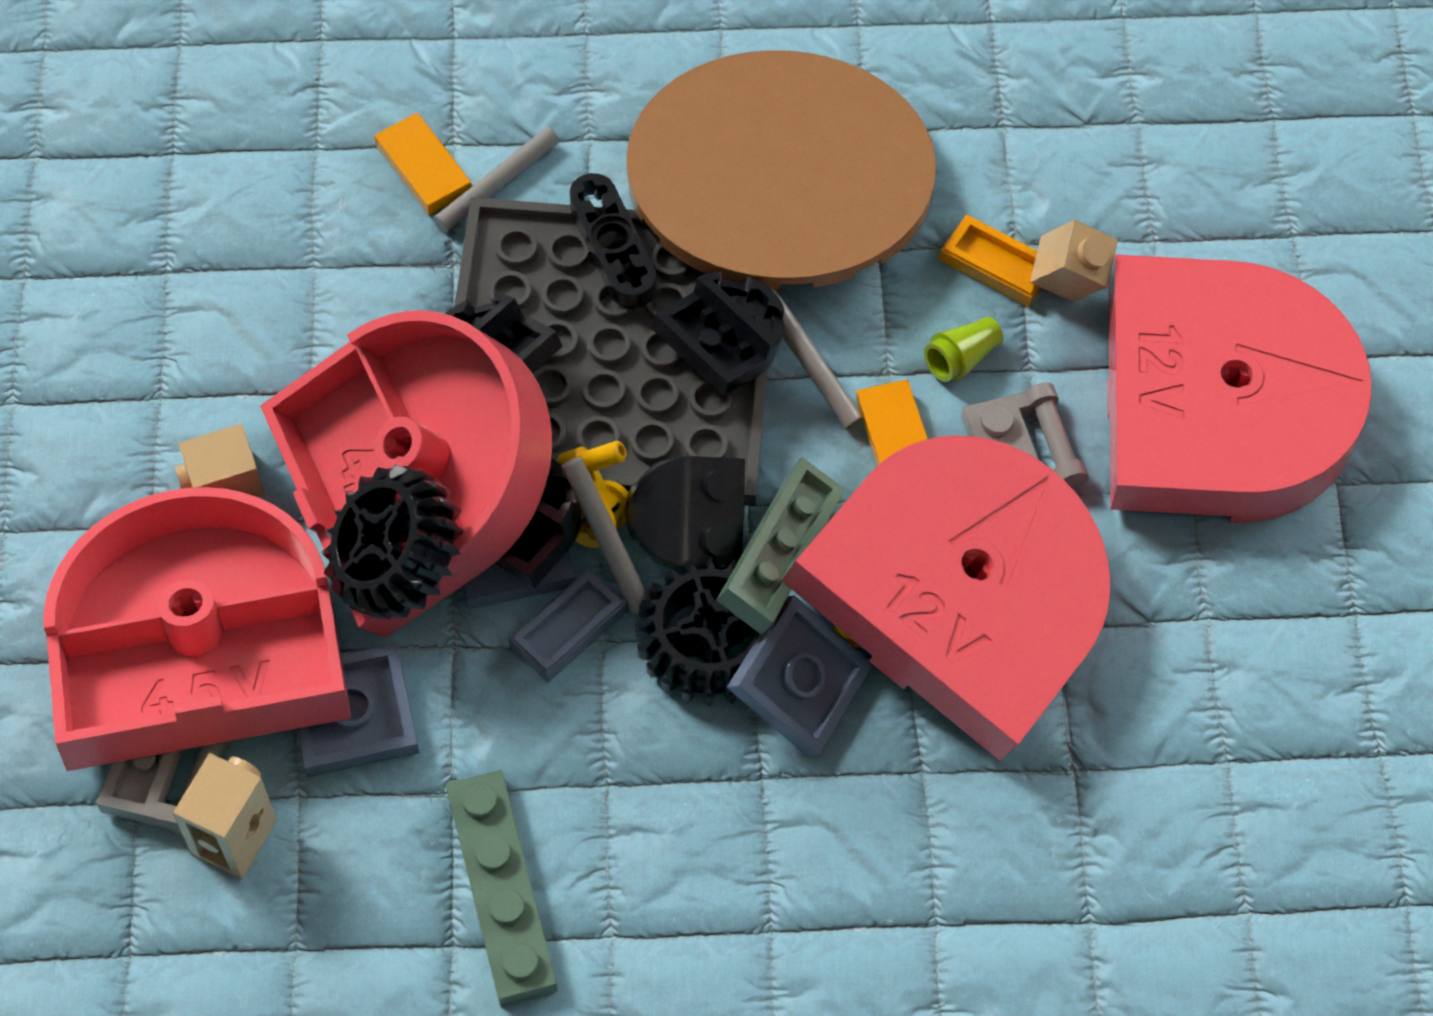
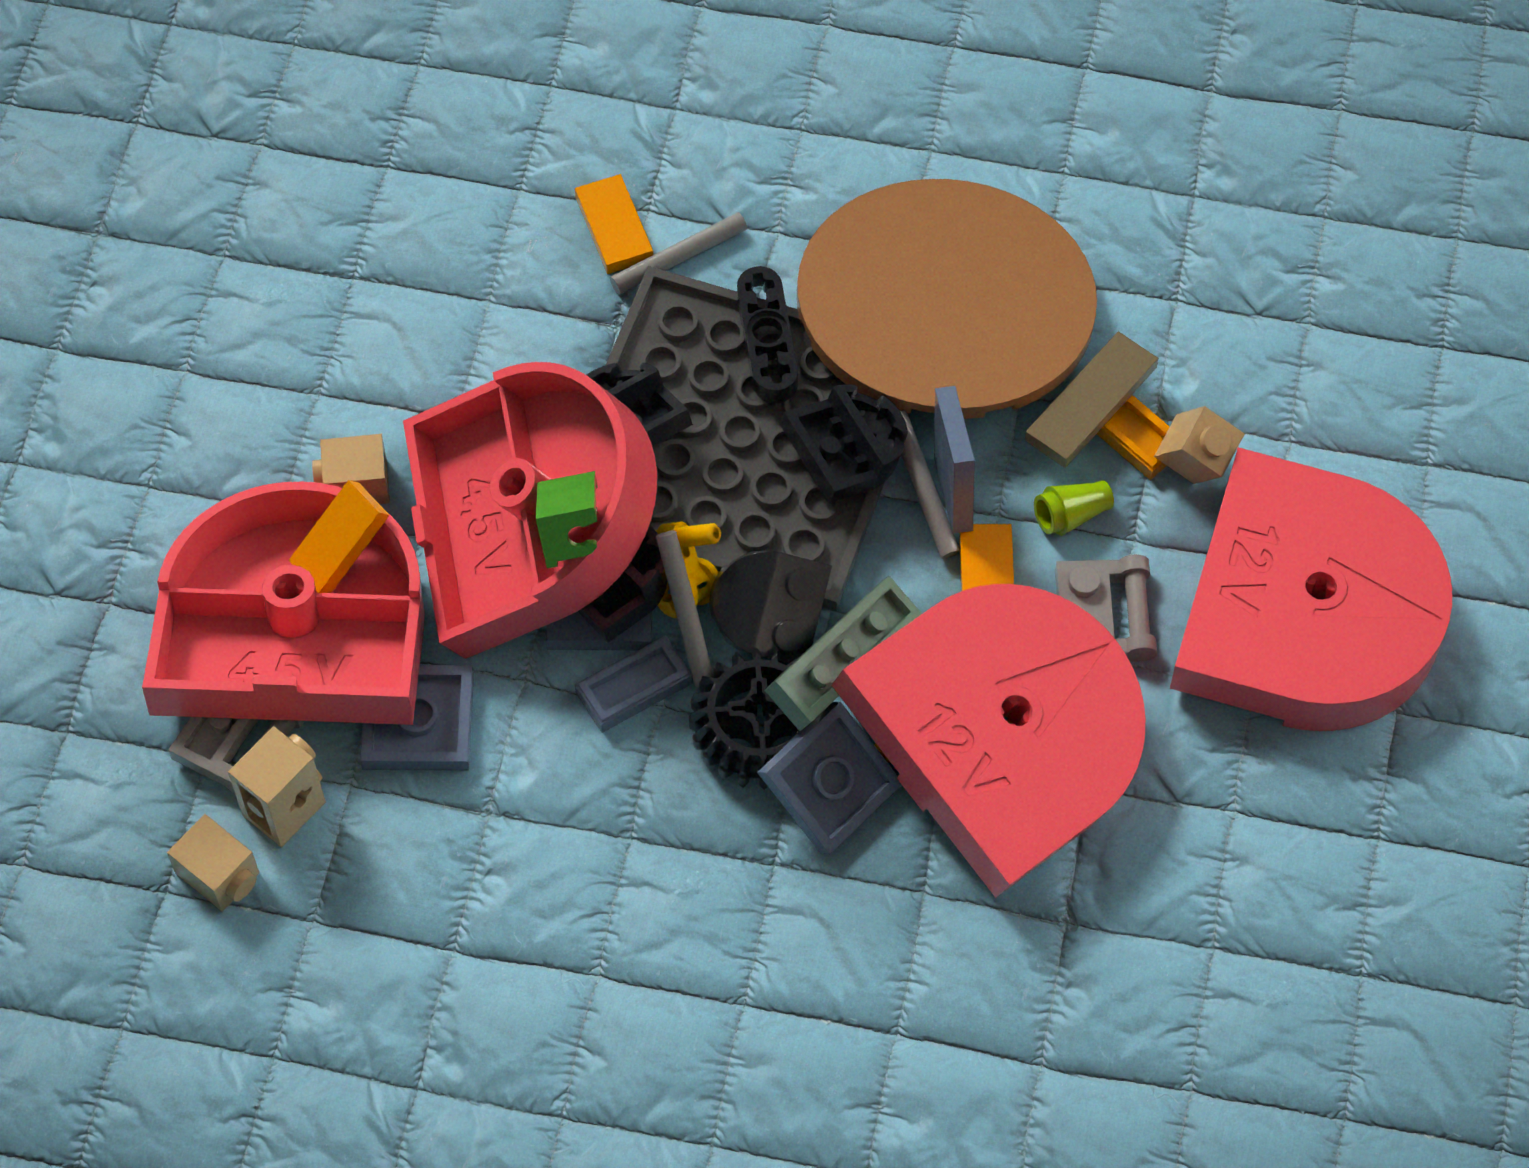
camera: 15 degrees right, 0 degrees up
black gear [322,465,464,620] -> none
sand green plate [446,770,558,1006] -> none
none -> tan brick [167,814,259,912]
none -> light orange tile [289,480,390,593]
none -> bright green hinge [536,471,598,569]
none -> sand blue tile [934,386,975,534]
none -> dark tan tile [1025,331,1159,468]

